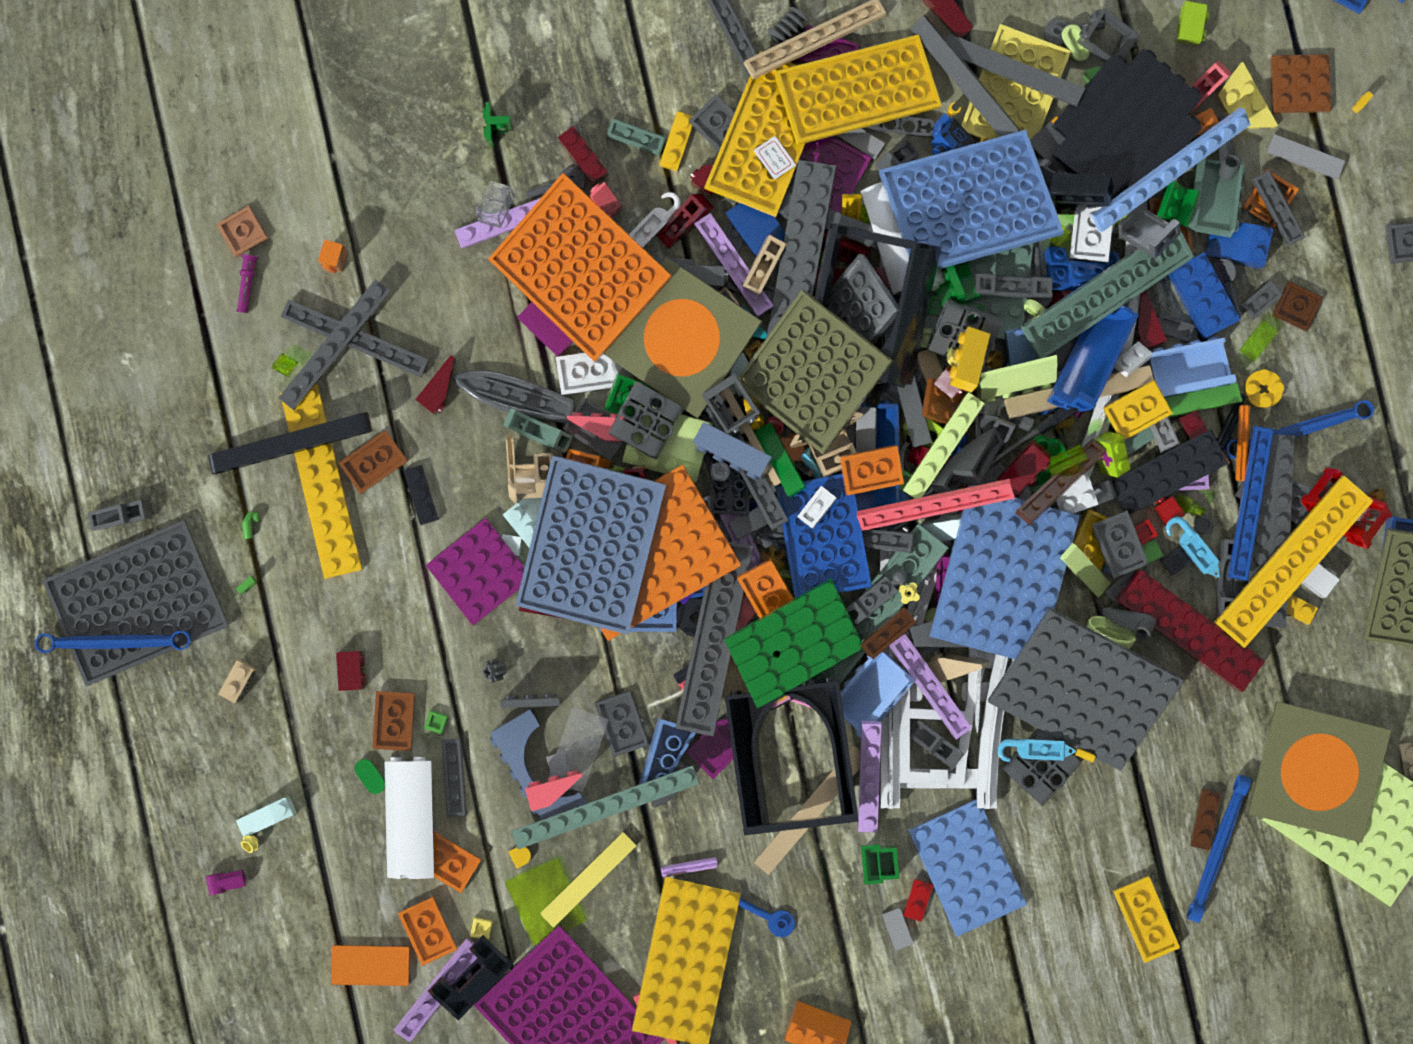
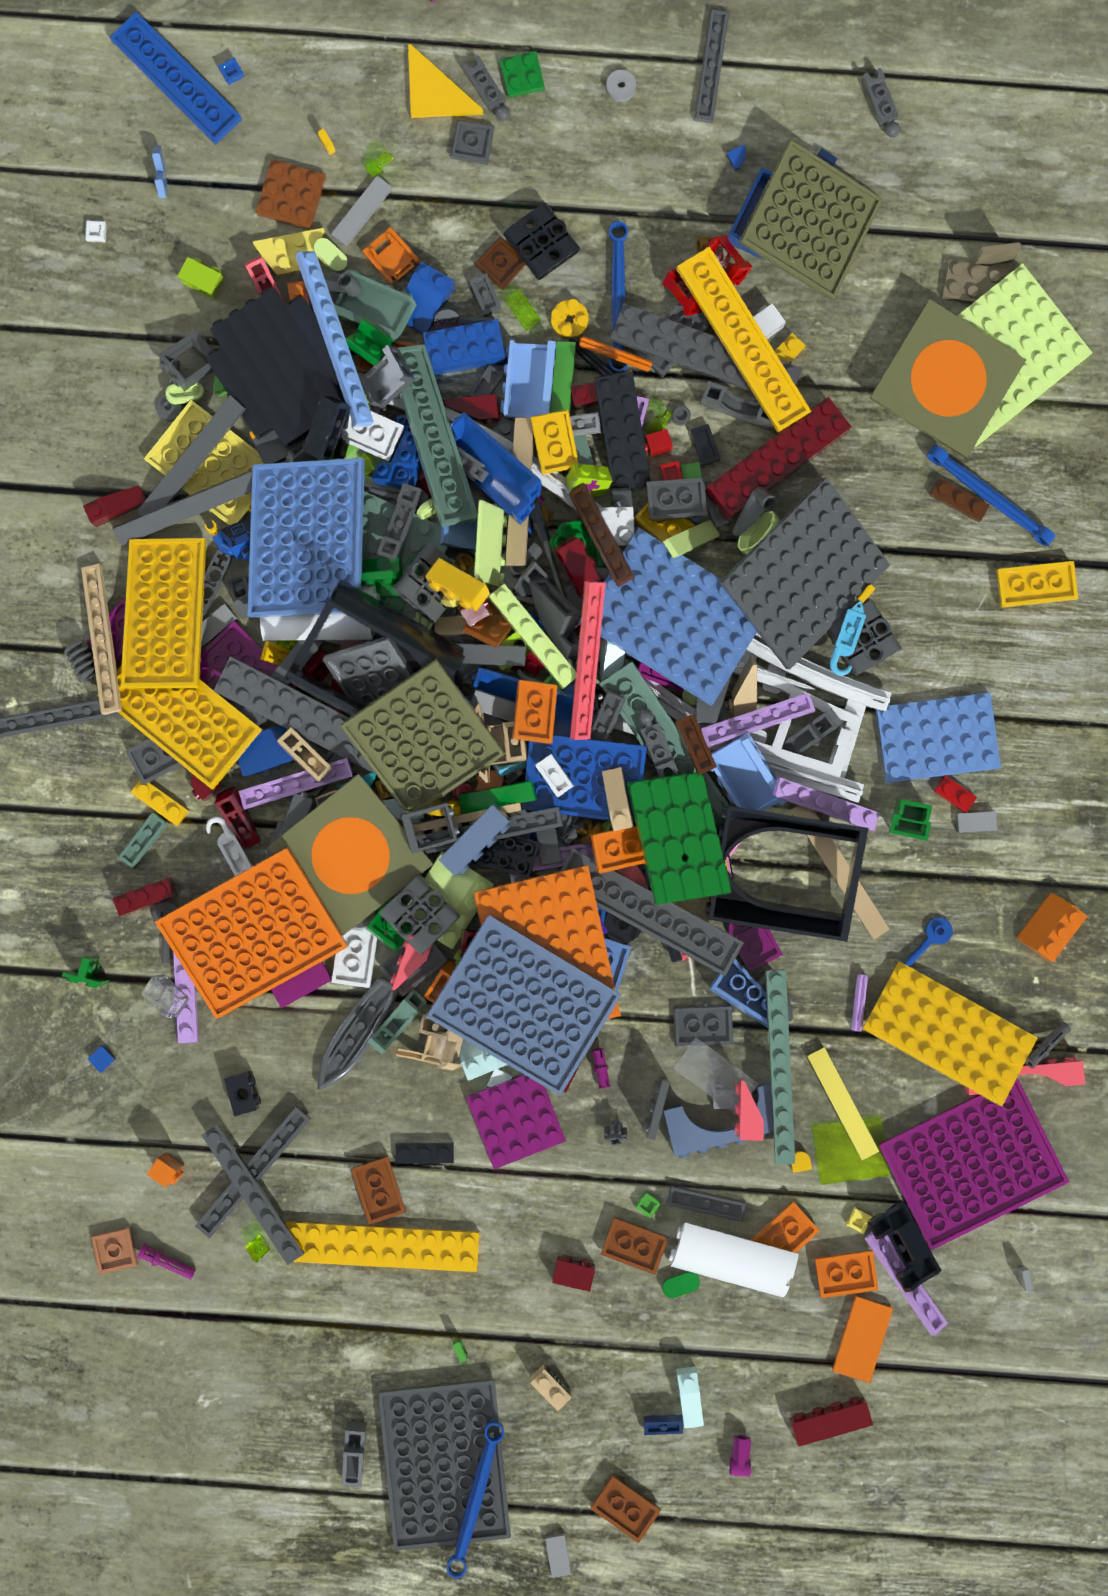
camera: 70 degrees left, 0 degrees up
black beam [207,412,373,474] -> none
light yellow plate [241,835,259,853] -> none
bright green arm [242,511,260,539] -> none
dark red slope [415,355,456,415] -> none
coral slope [590,182,622,218] -> none
clear plate [710,462,730,481] -> none
white sticker [753,136,796,180] -> none
light yellow plate [898,582,920,604] -> none
clear neon green tile [1048,444,1087,475] -> none
white plate [1114,341,1153,378] -> none
medium azure plate [1166,517,1220,578] -> none
blue tile [1227,426,1274,581] -> none
dark grey tile [1252,170,1306,246] -> none
none -> blue tile [88,1045,116,1073]
none -> black brick [224,1071,261,1117]
none -> yellowish green tile [313,238,347,272]
none -> clear neon green piece [364,152,394,178]
none -> dark grey hinge [457,446,489,483]
none -> black connector [503,202,581,281]
none -> light grey tile [545,1533,571,1578]
none -> dark orange plate [590,1474,661,1543]
none -> magenta pin [592,1048,611,1089]
none -> tan slope [602,767,634,831]
none -> dark blue plate [644,1414,683,1435]
none -> dark red brick [789,1396,873,1447]

